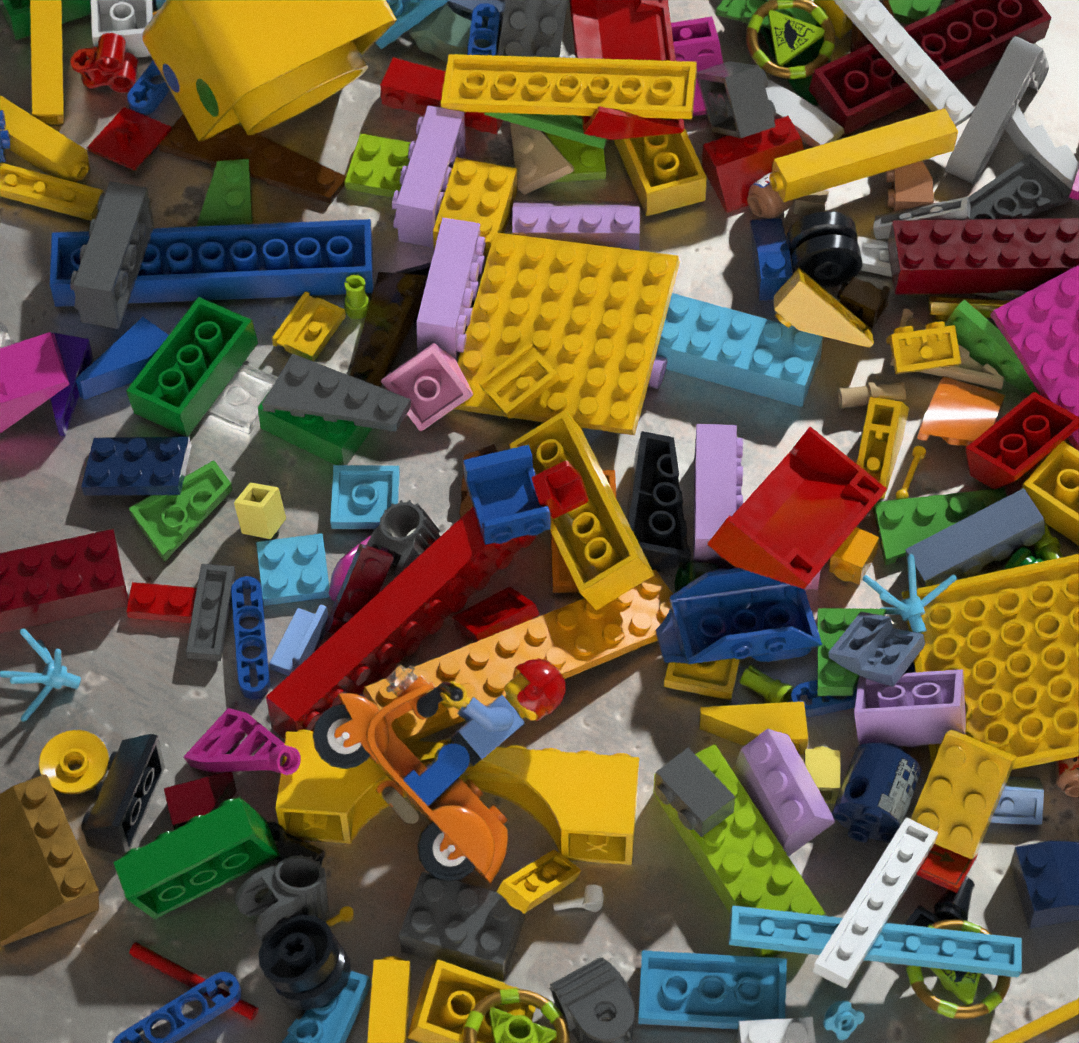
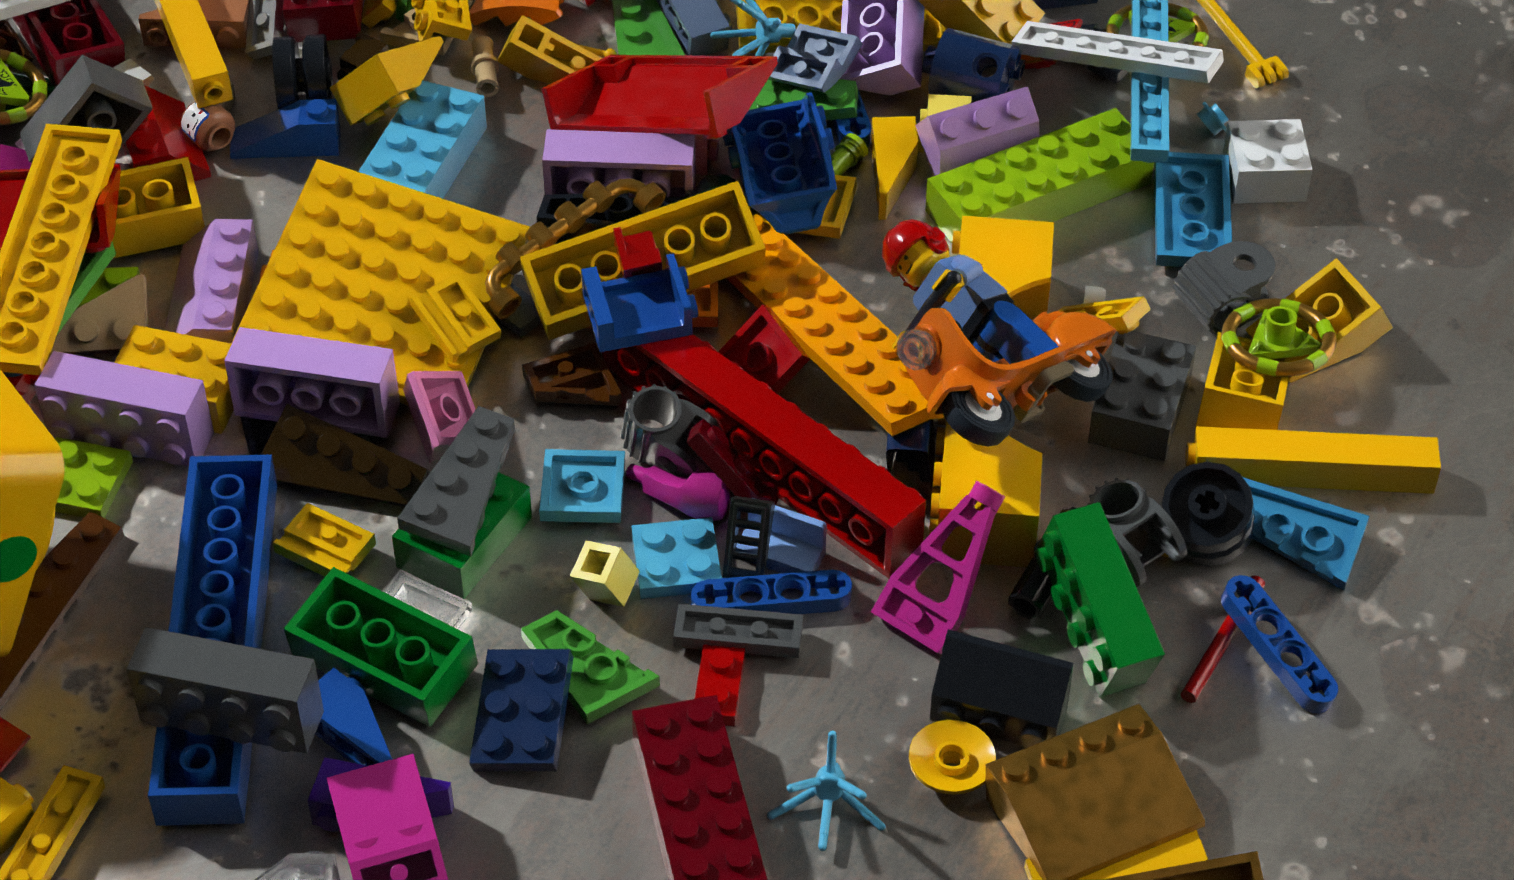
camera: 90 degrees left, 10 degrees down
dark red slope [163,771,237,831] -> none
bright green wing [196,159,253,227] -> none
lime pin [344,275,370,319] -> none
dark grey brick [654,747,735,837] -> none
none -> pearl gold bar [485,178,666,320]
none -> pearl dark grey slope [722,496,775,578]

